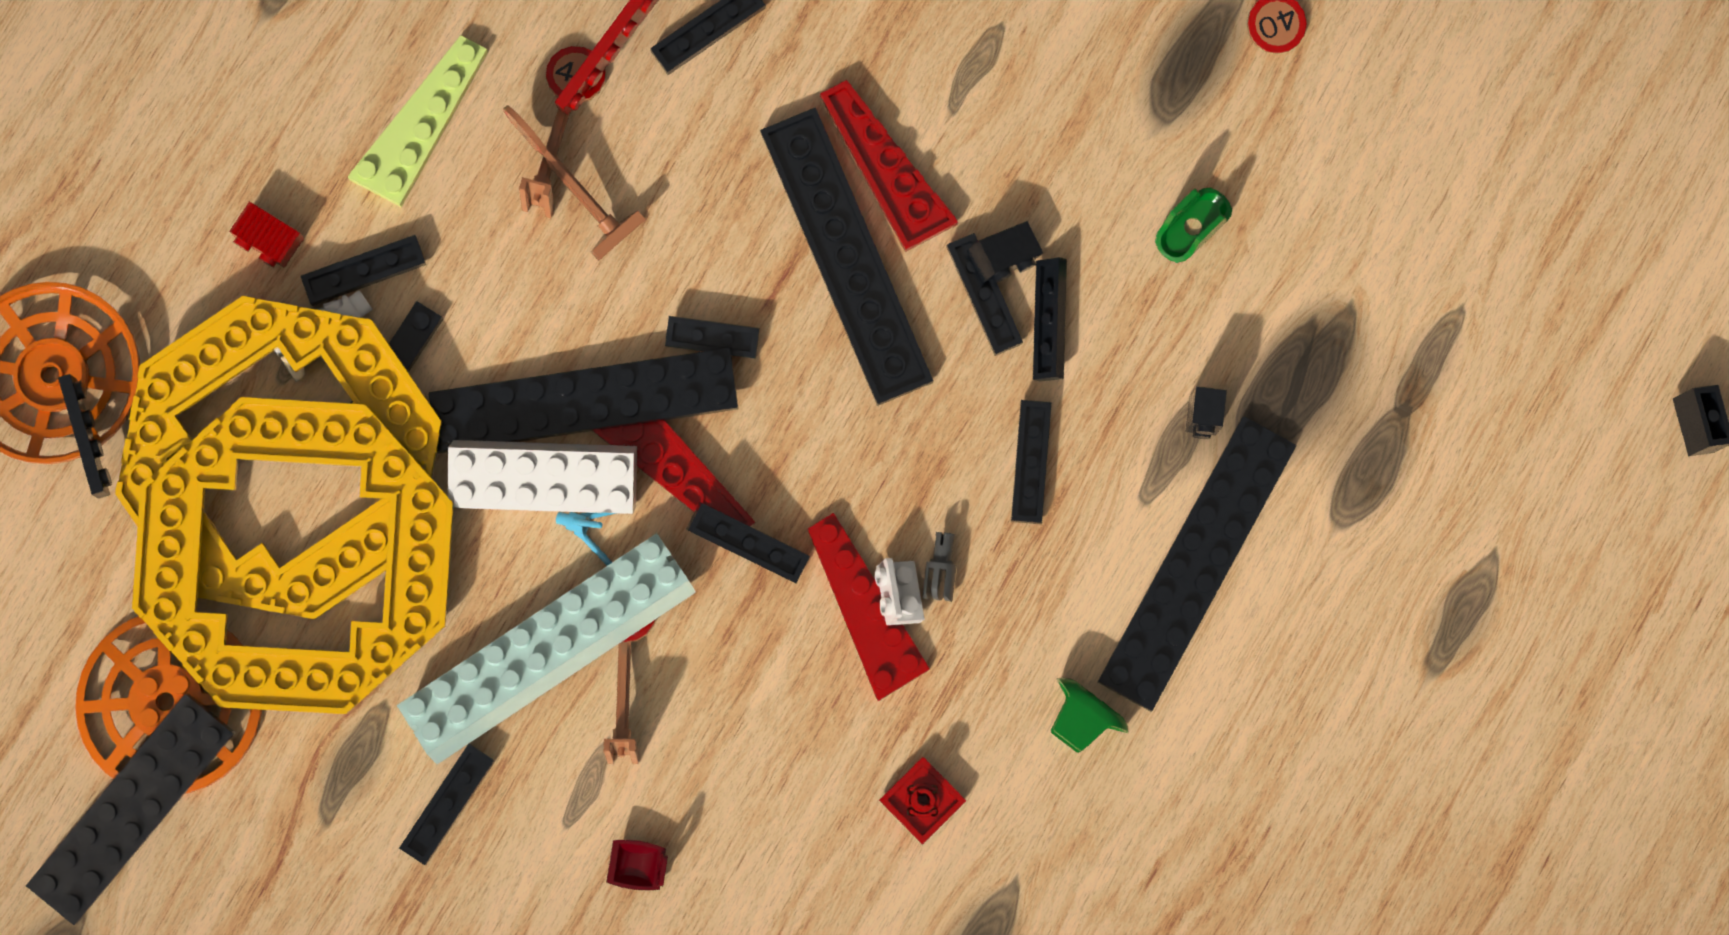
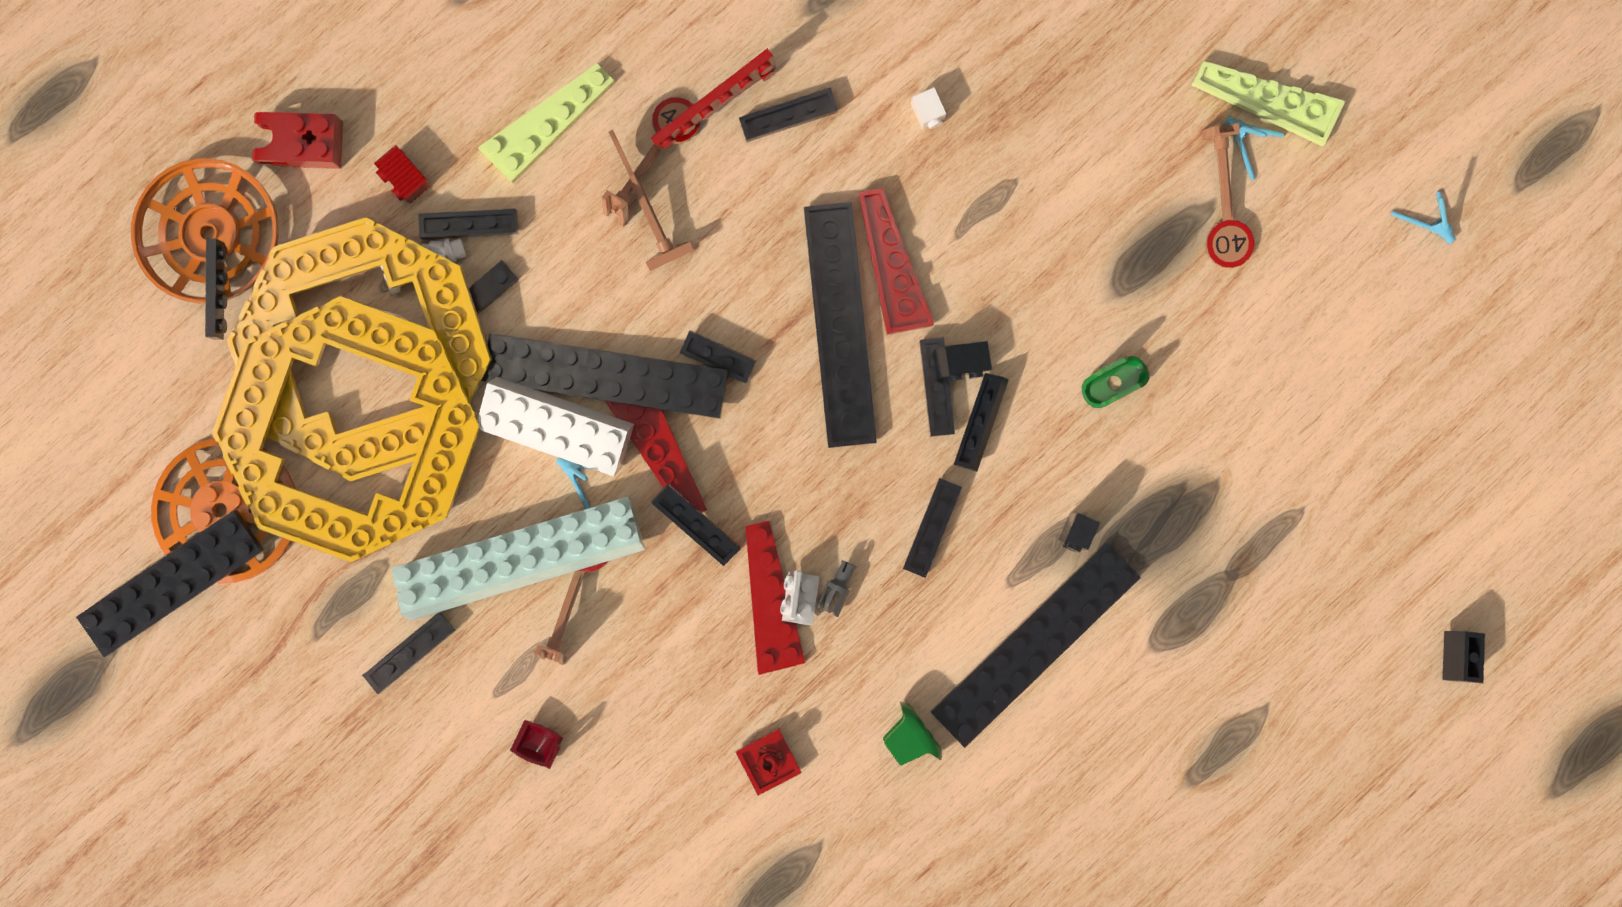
camera: 25 degrees right, 5 degrees up
none -> red brick [252,112,343,169]

